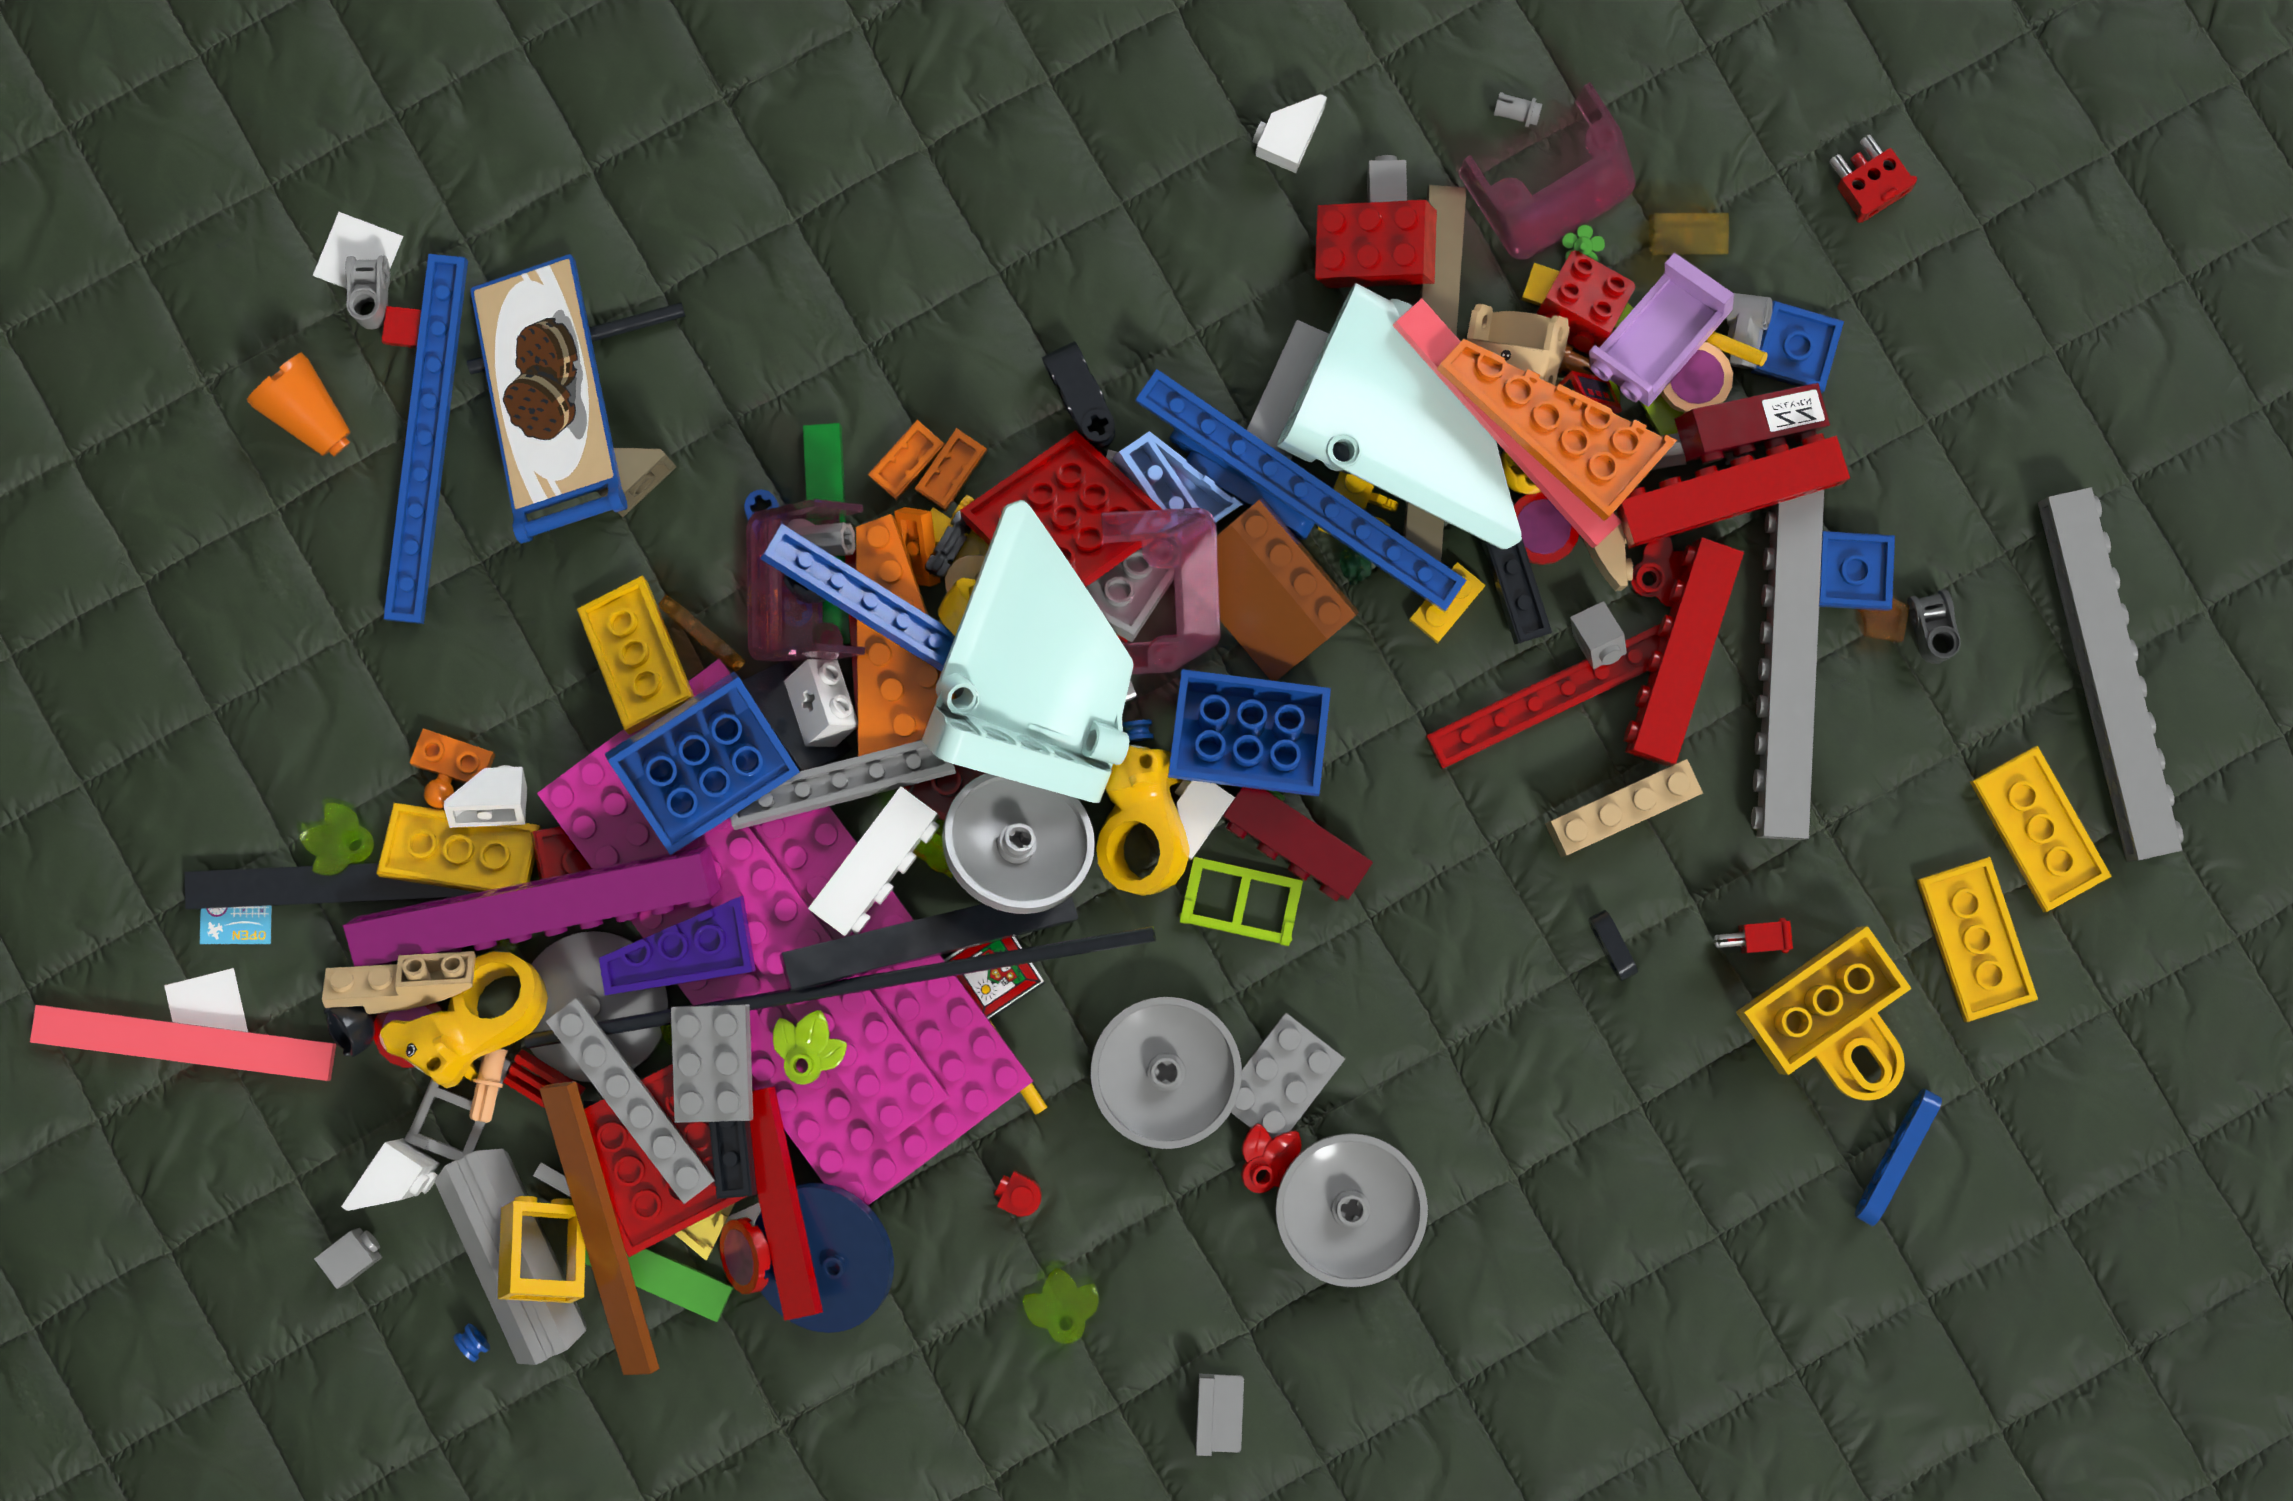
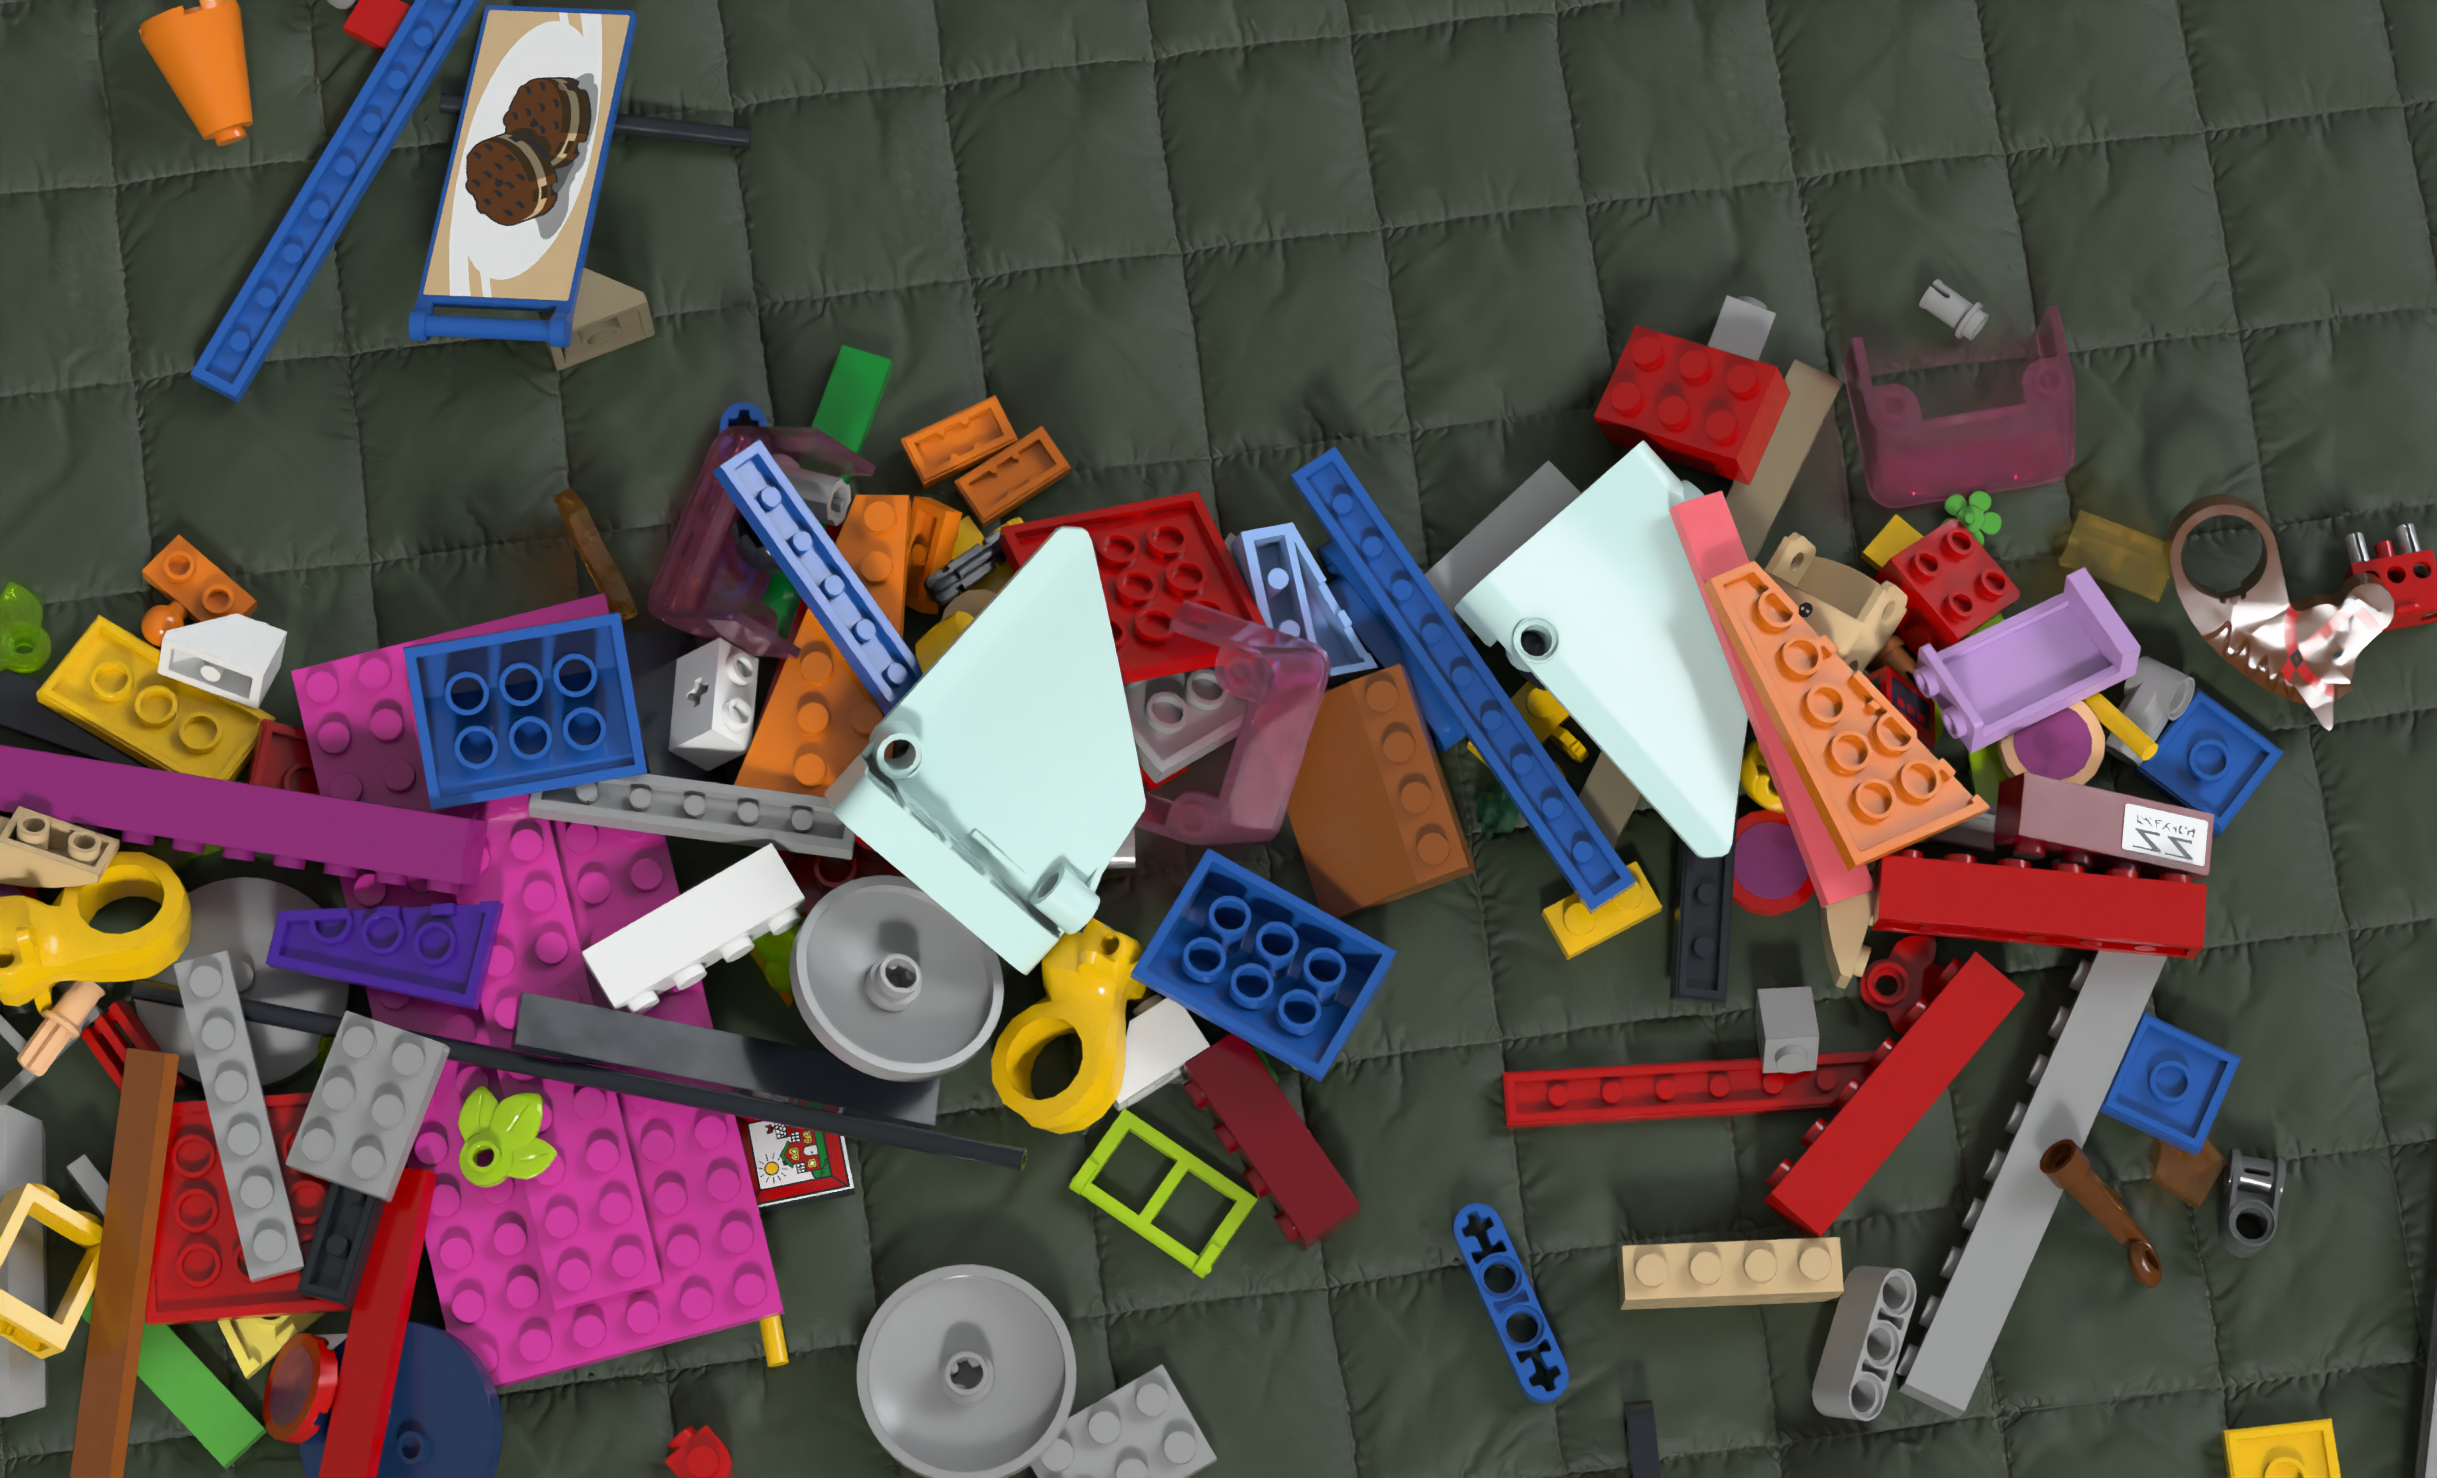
camera: 20 degrees right, 10 degrees down
yellow tile [577,575,694,735] -> none
black piece [1041,341,1115,449] -> none
blue bush [1122,719,1154,742] -> none
white slope [1252,94,1327,173] -> none
none -> blue beam [1452,1203,1569,1404]
none -> light grey beam [1812,1265,1917,1421]
none -> reddish brown plant [2040,1139,2163,1288]
none -> reddish brown animal [2166,494,2394,730]

